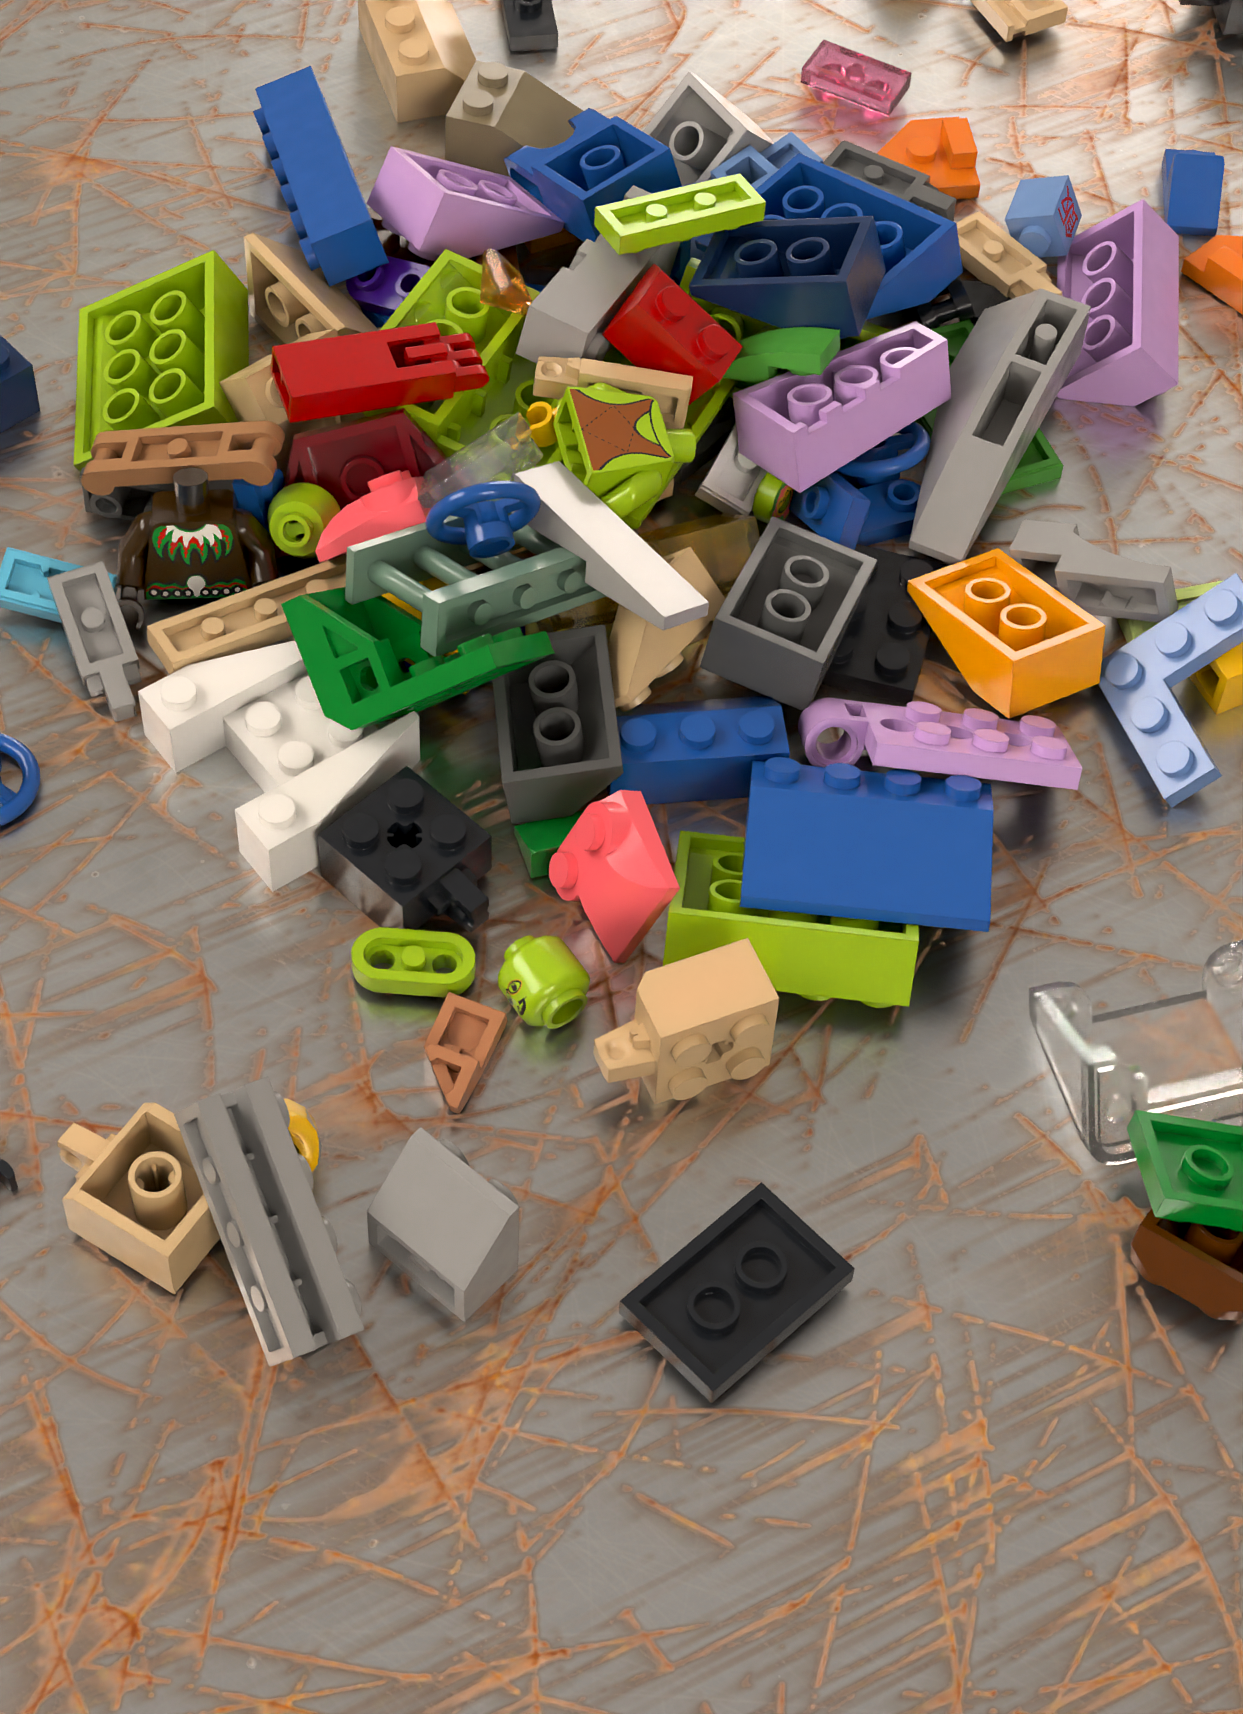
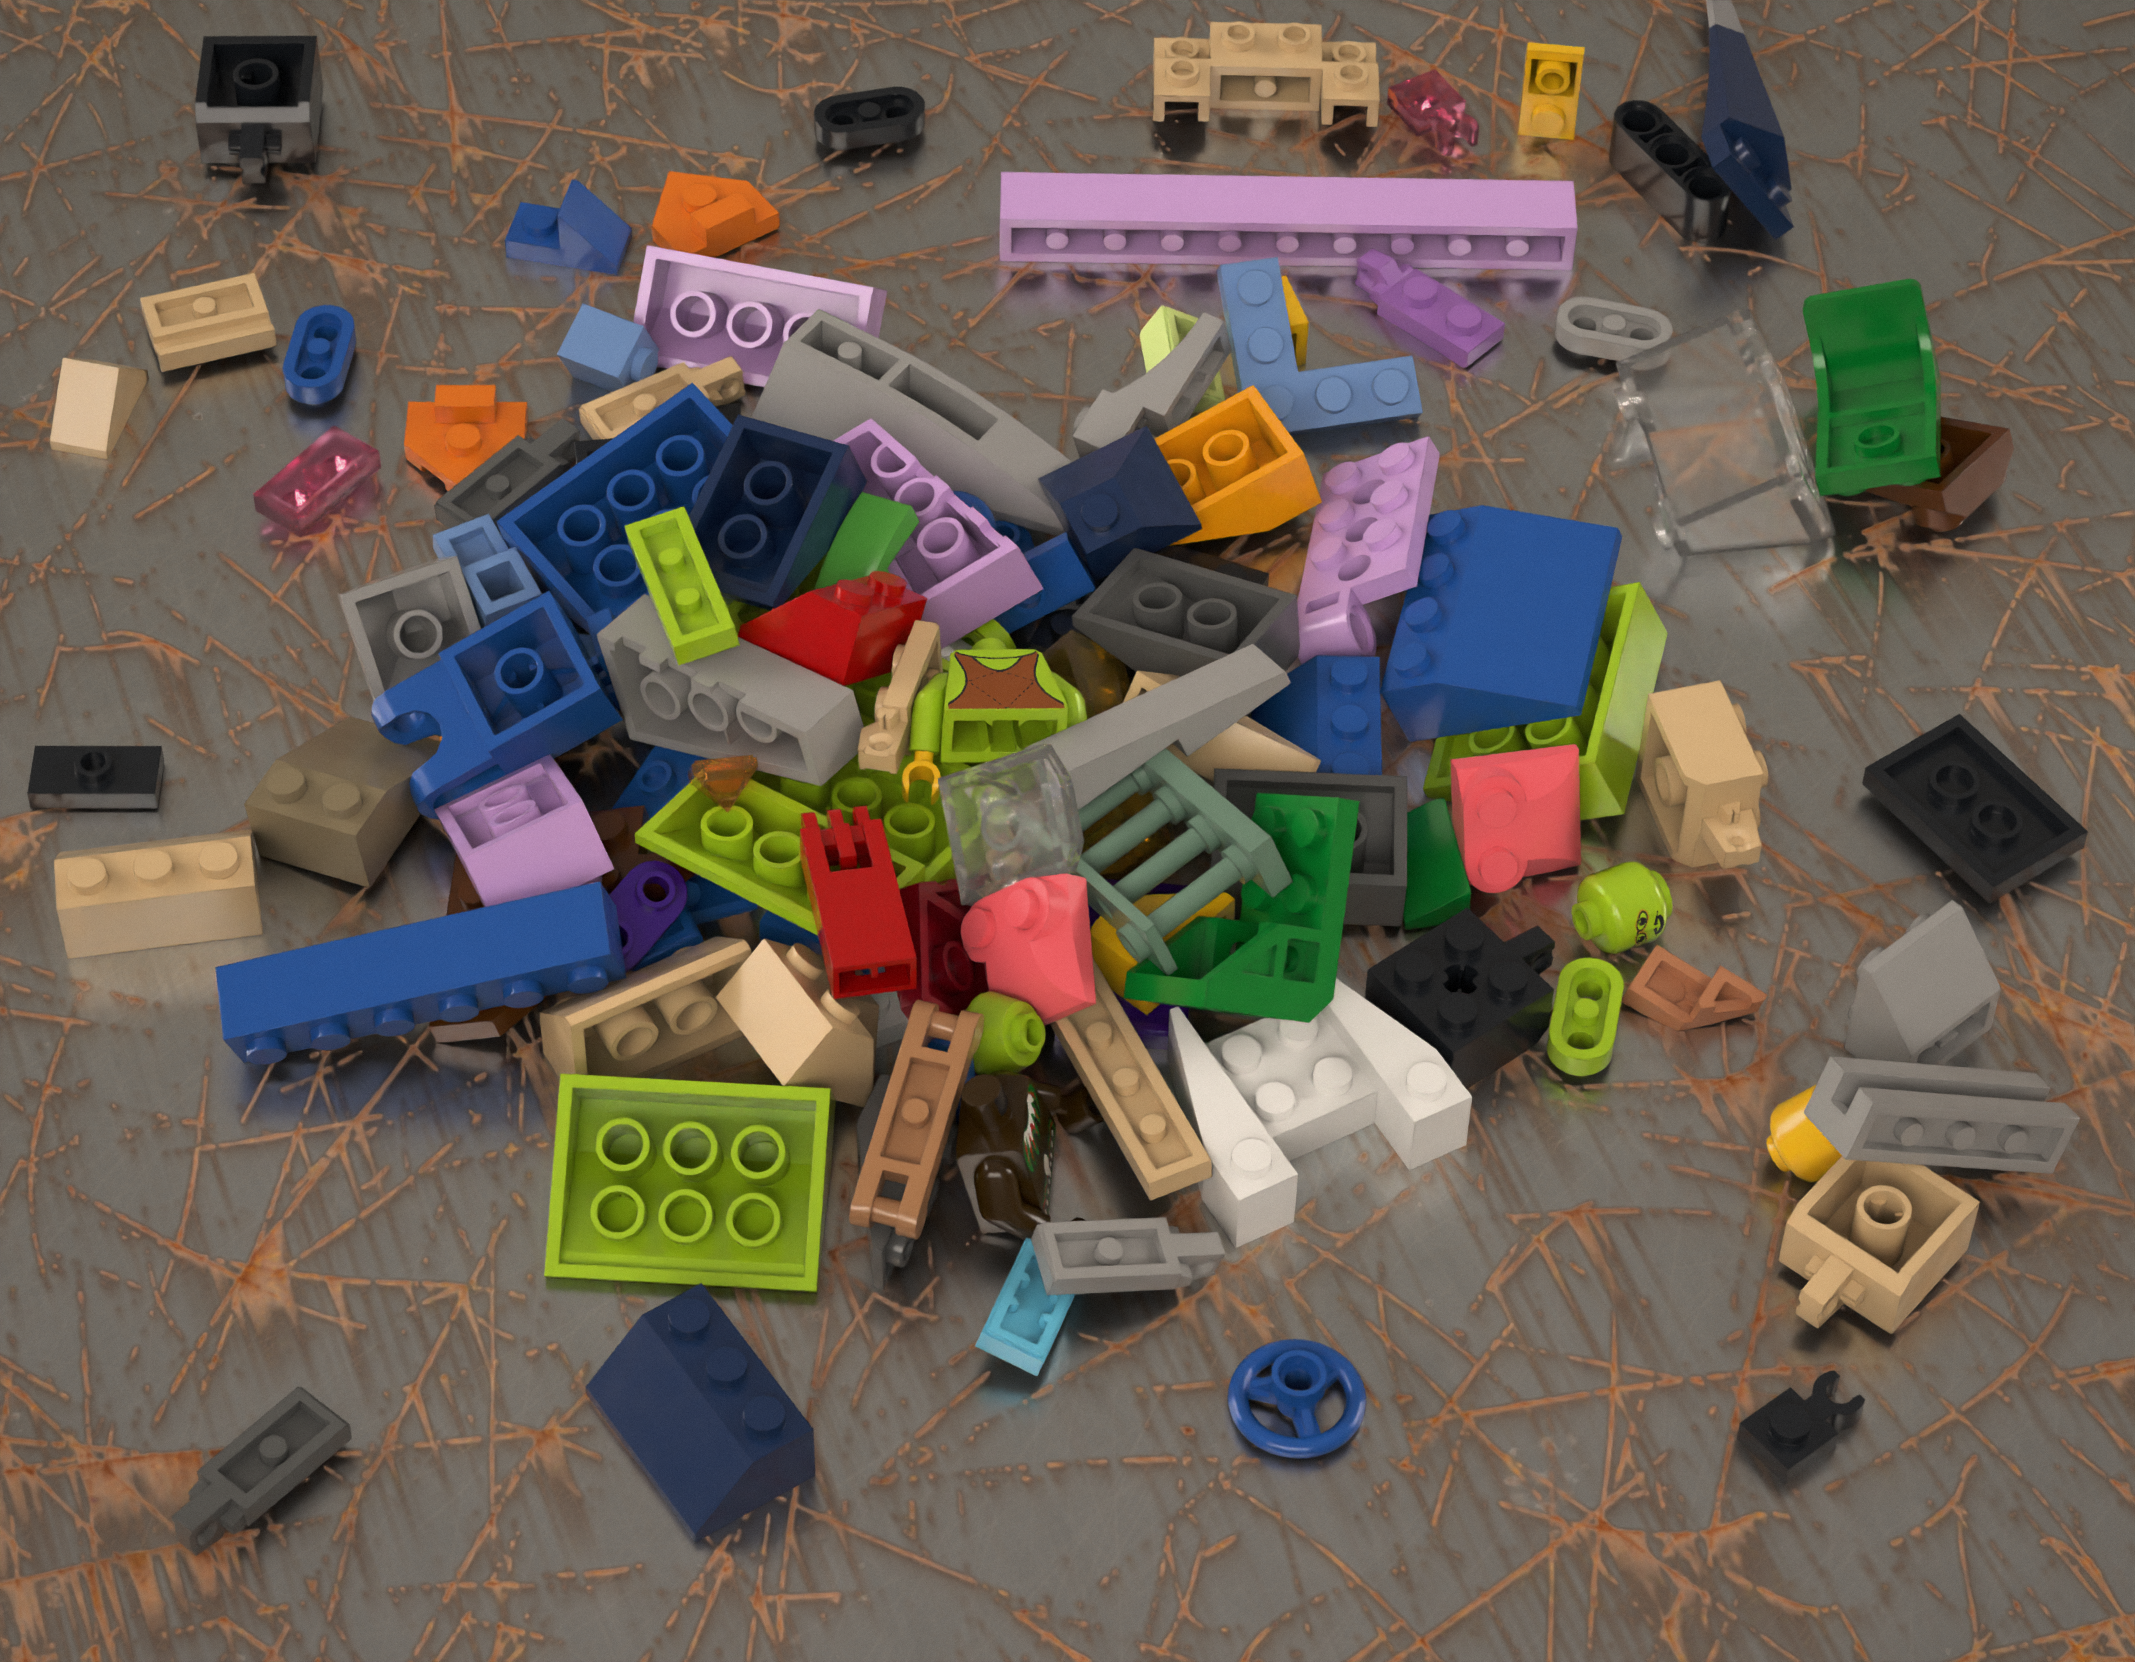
camera: 80 degrees left, 5 degrees down
blue piece [425,481,541,558] -> none
none -> blue plate [283,305,356,404]
none -> dark blue slope [1038,426,1202,581]

